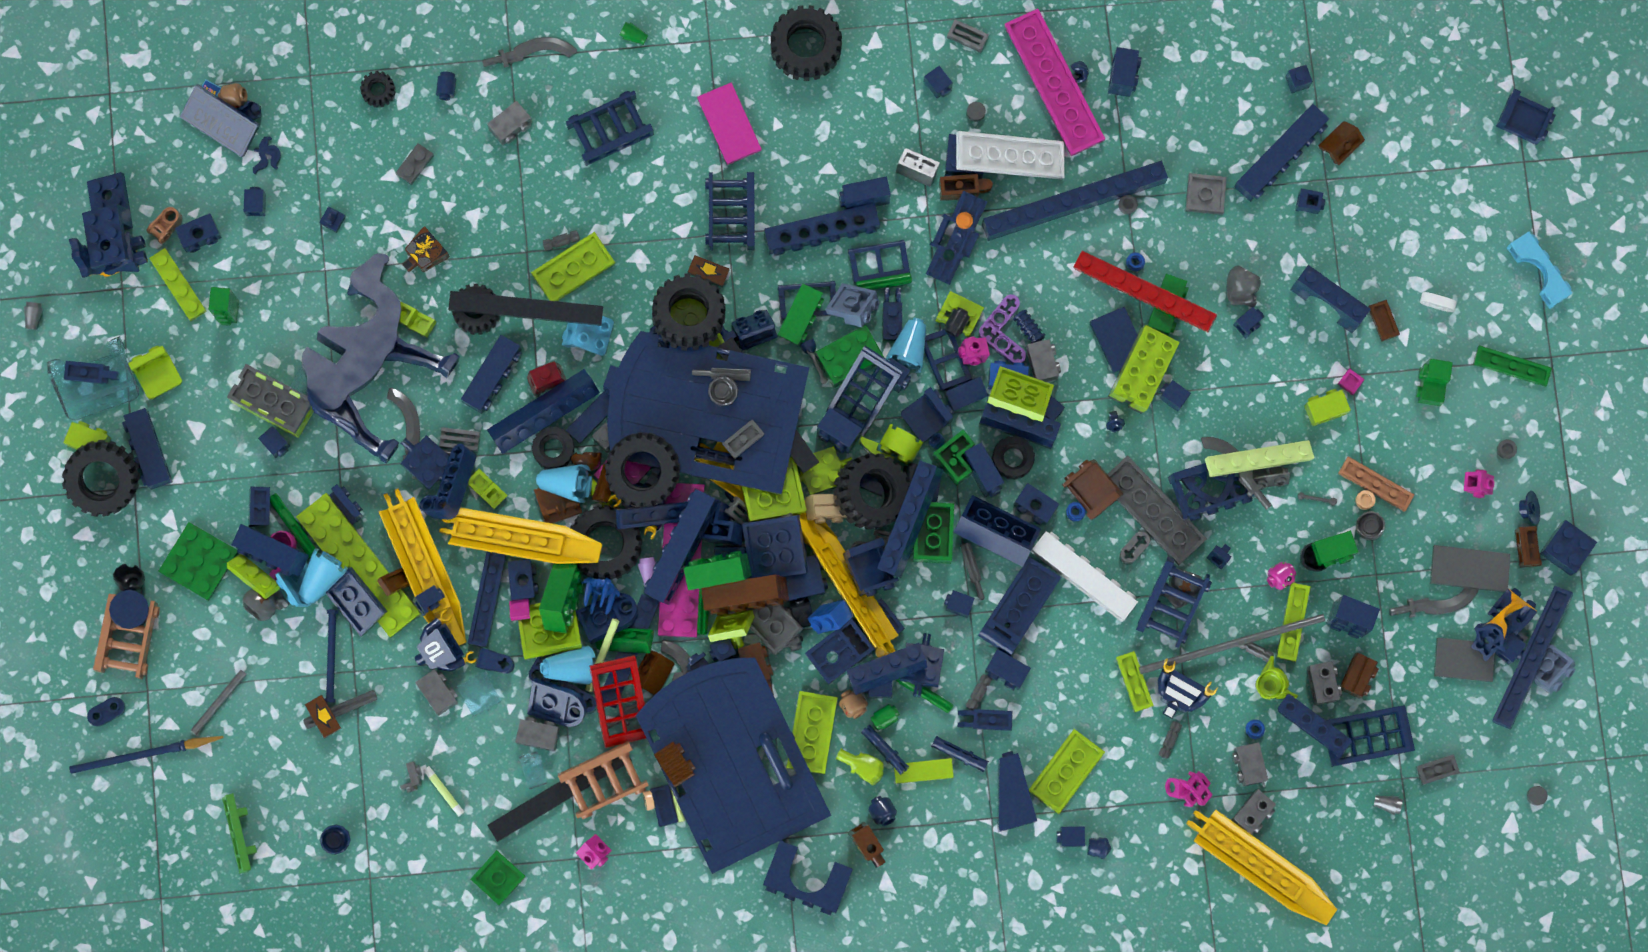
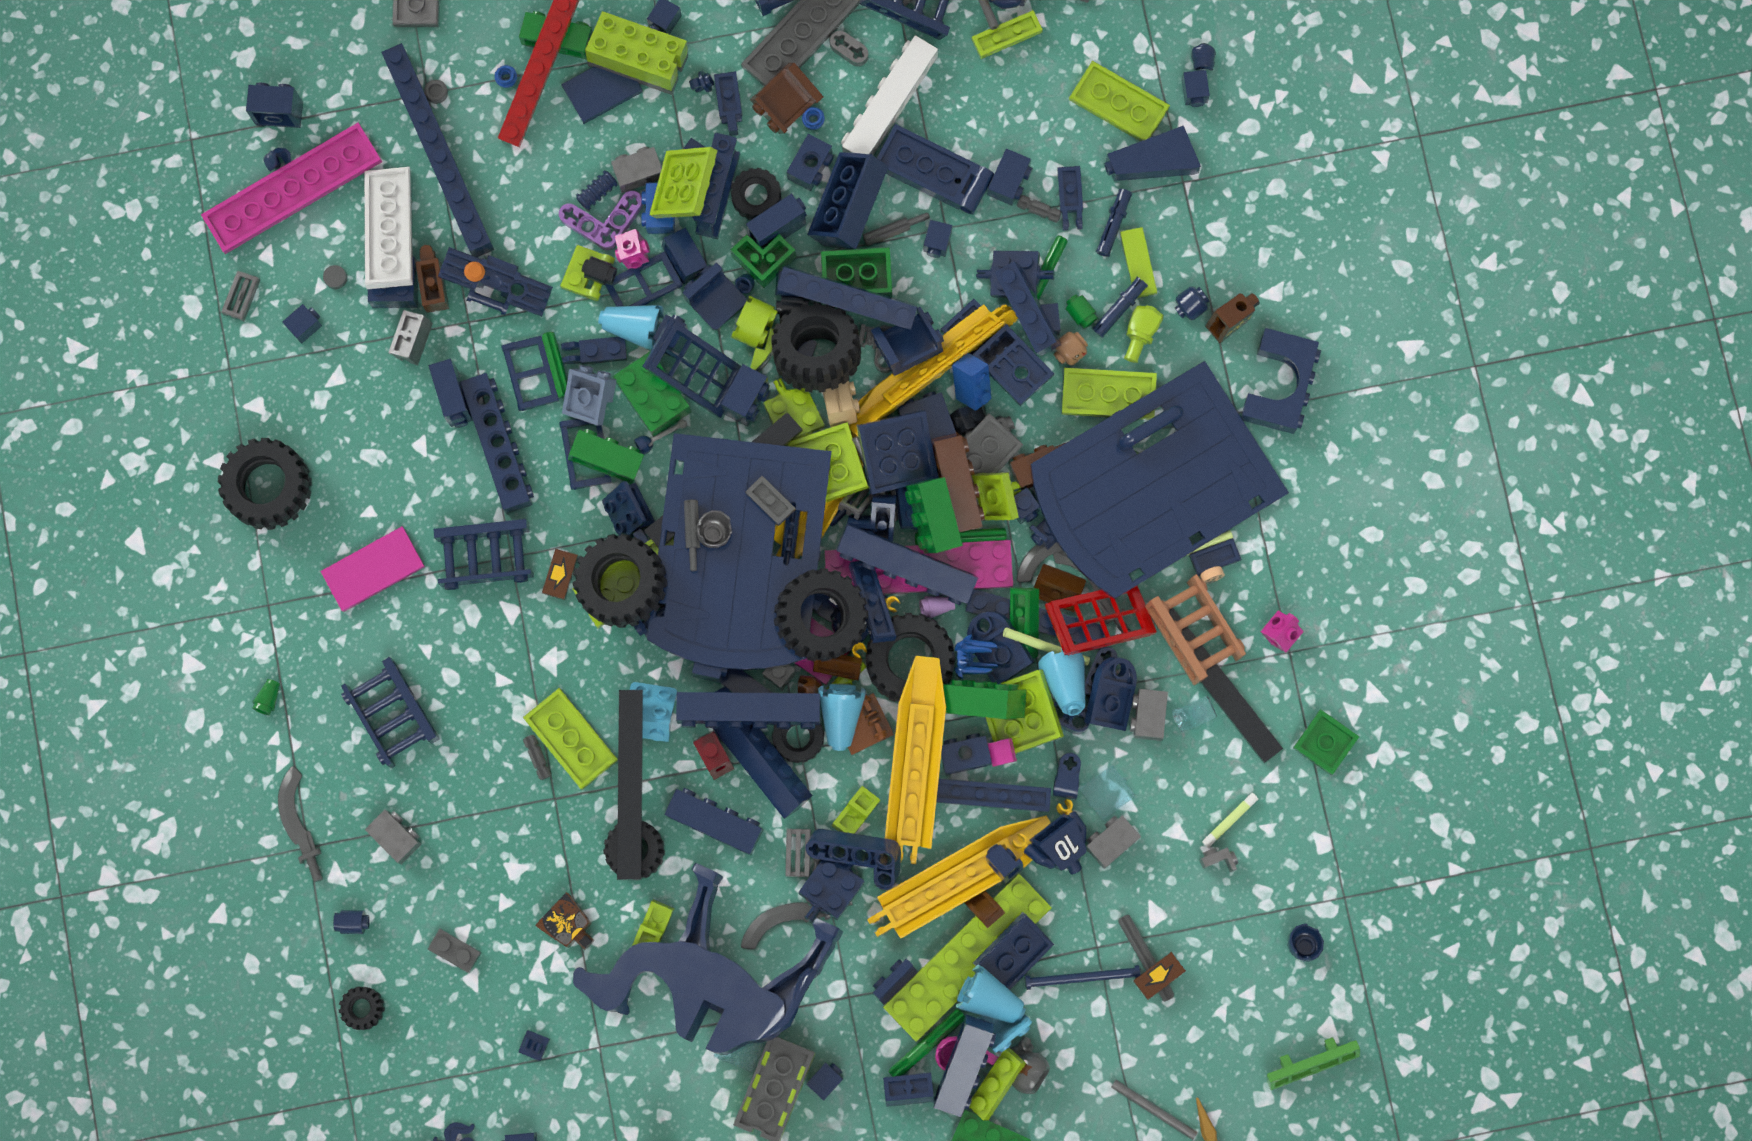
camera: 85 degrees left, 0 degrees up
reddish brown brick [654,741,696,787] -> none
none -> dark blue brick [676,692,820,729]
none -> dark blue hinge [714,71,743,136]

